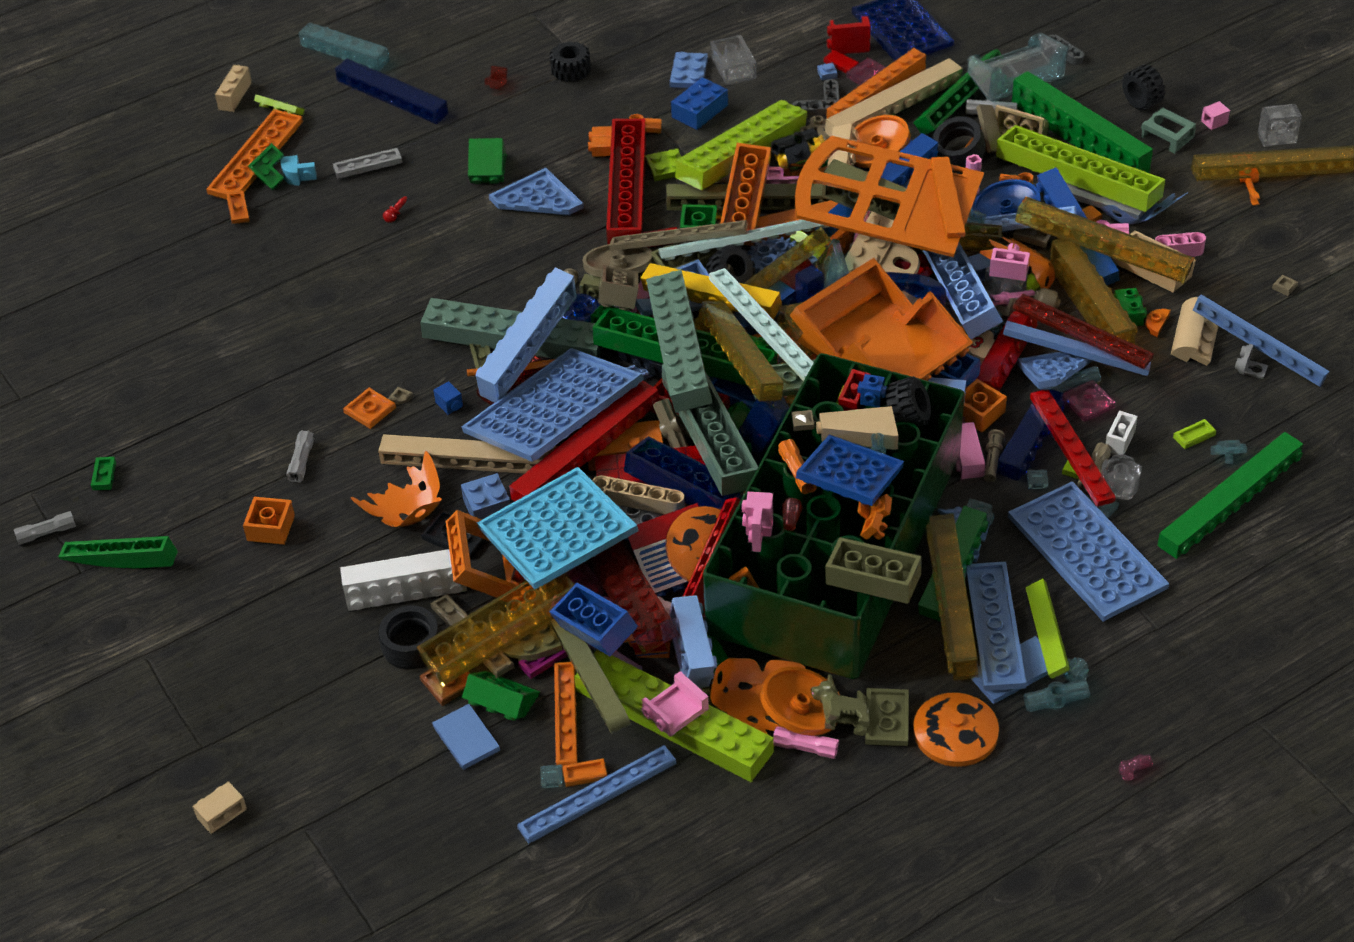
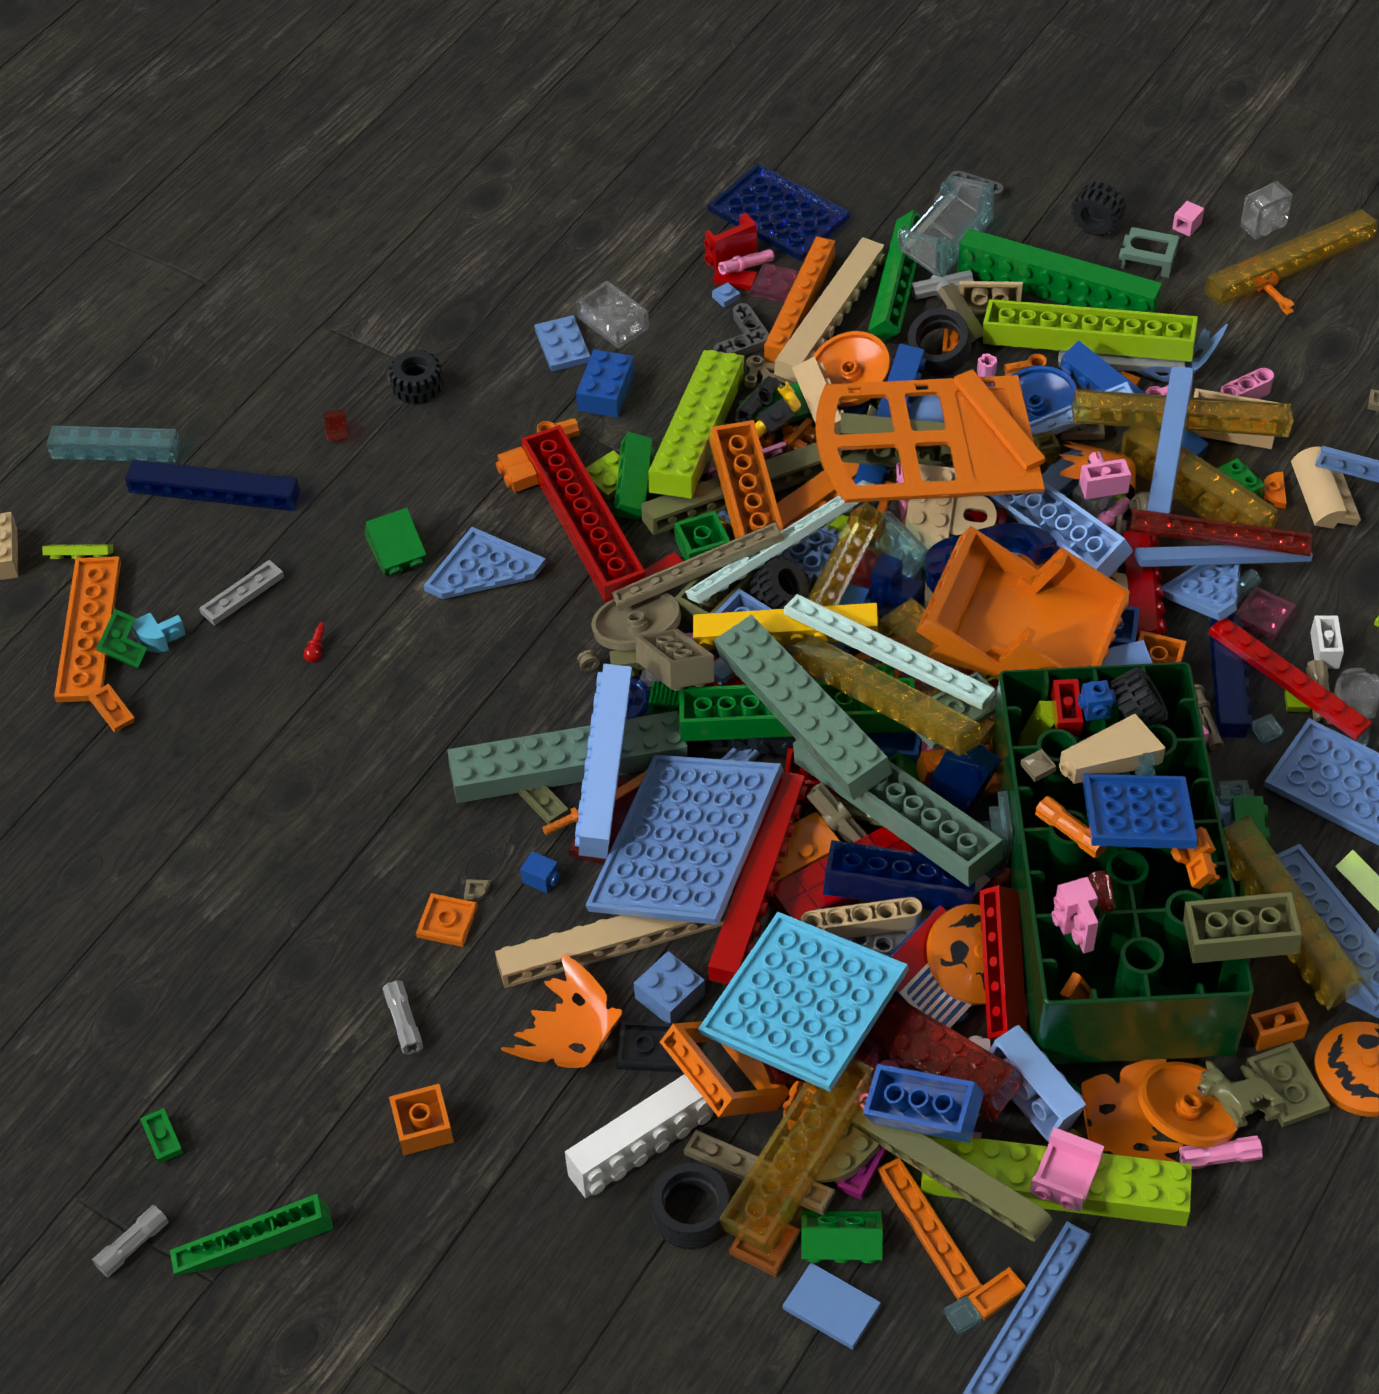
camera: 25 degrees left, 5 degrees up
none -> green brick [613,432,654,521]
none -> bright pink pin [718,249,774,275]
none -> medium blue tile [1144,366,1194,537]
none -> orange brick [1247,1002,1309,1051]

